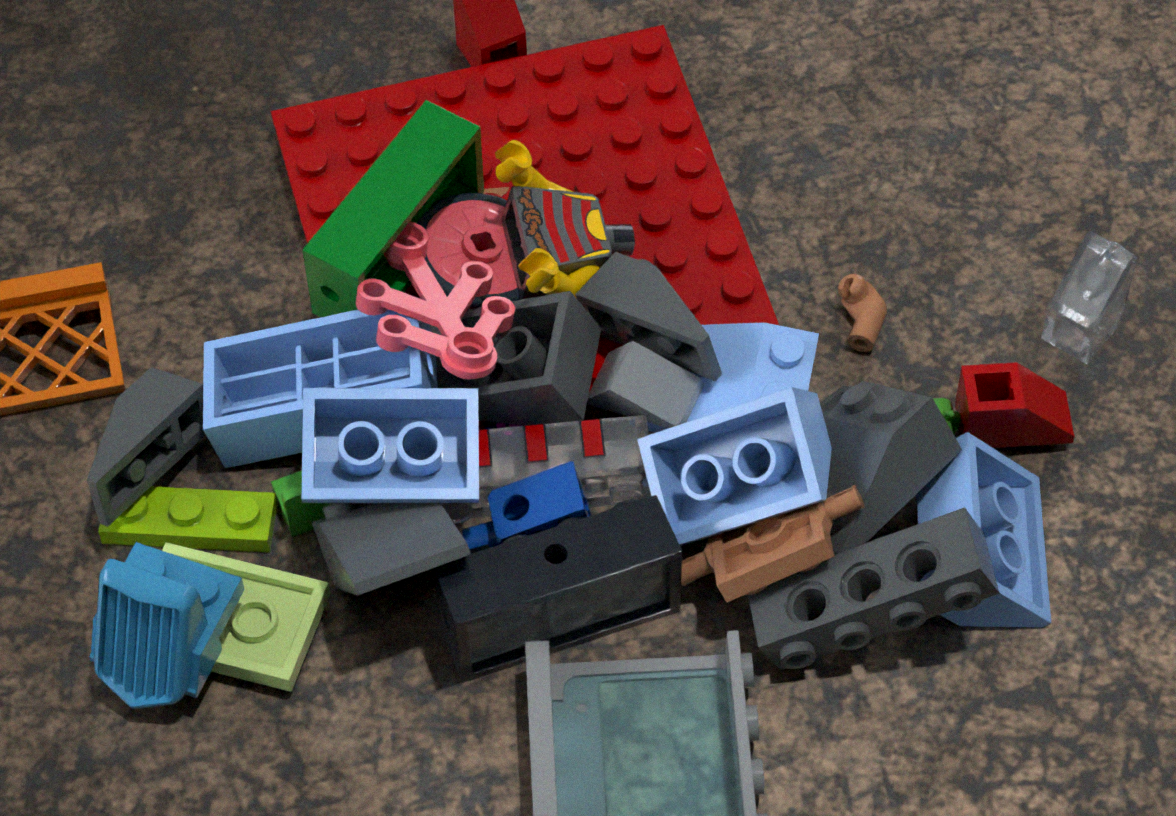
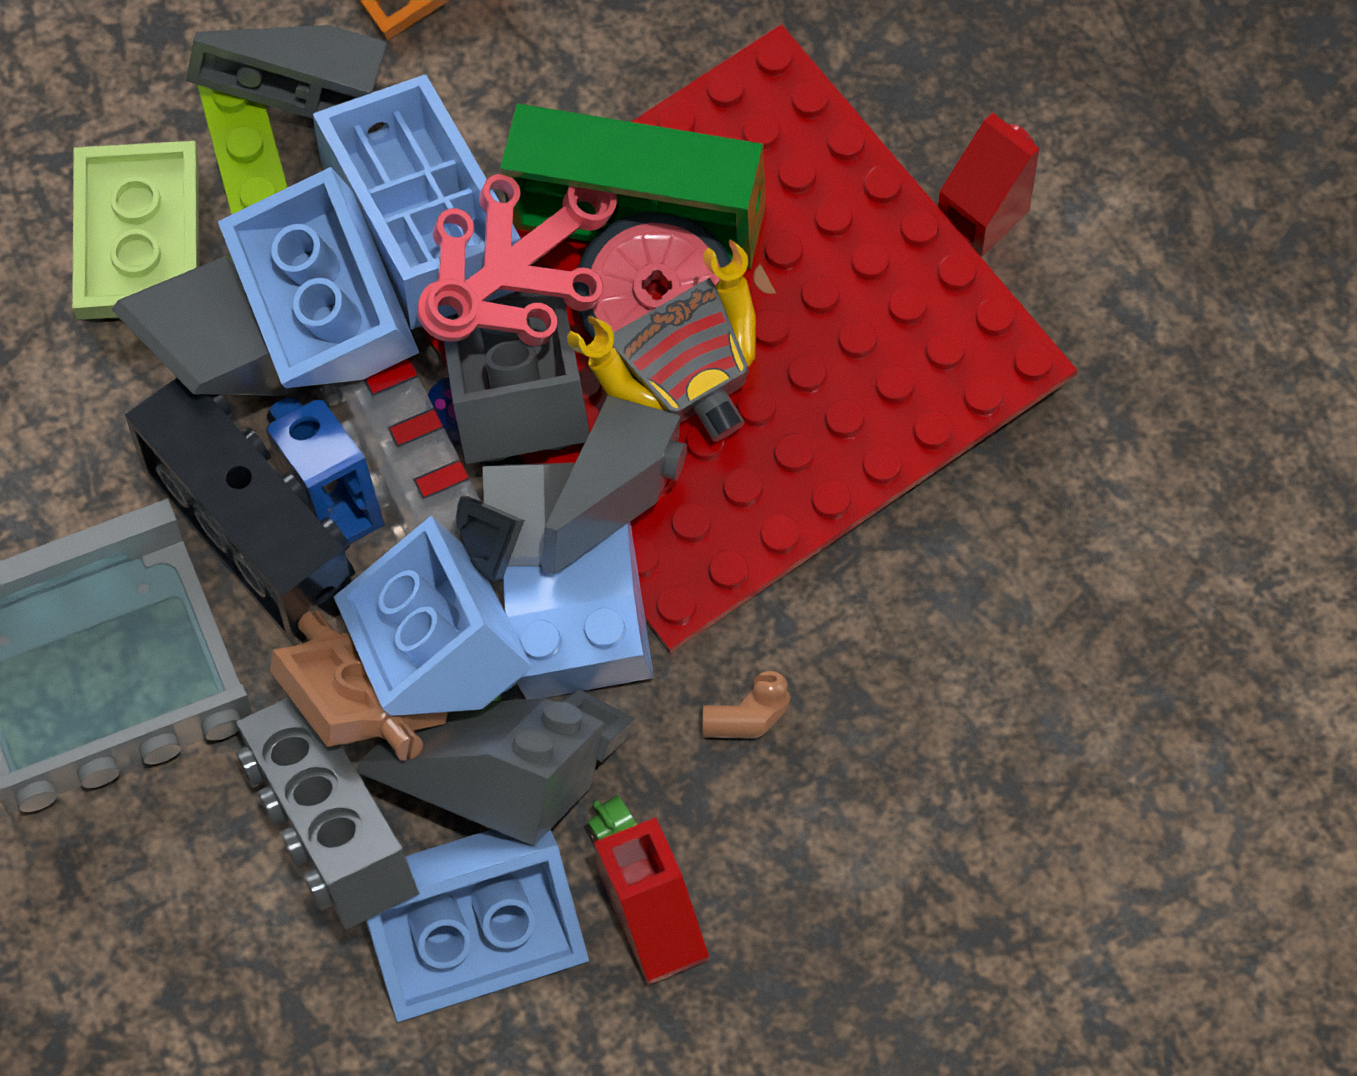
camera: 70 degrees right, 10 degrees up
dark azure piece [89,542,245,709] -> none
clear slope [1041,231,1138,365] -> none
none -> black tile [456,496,525,581]

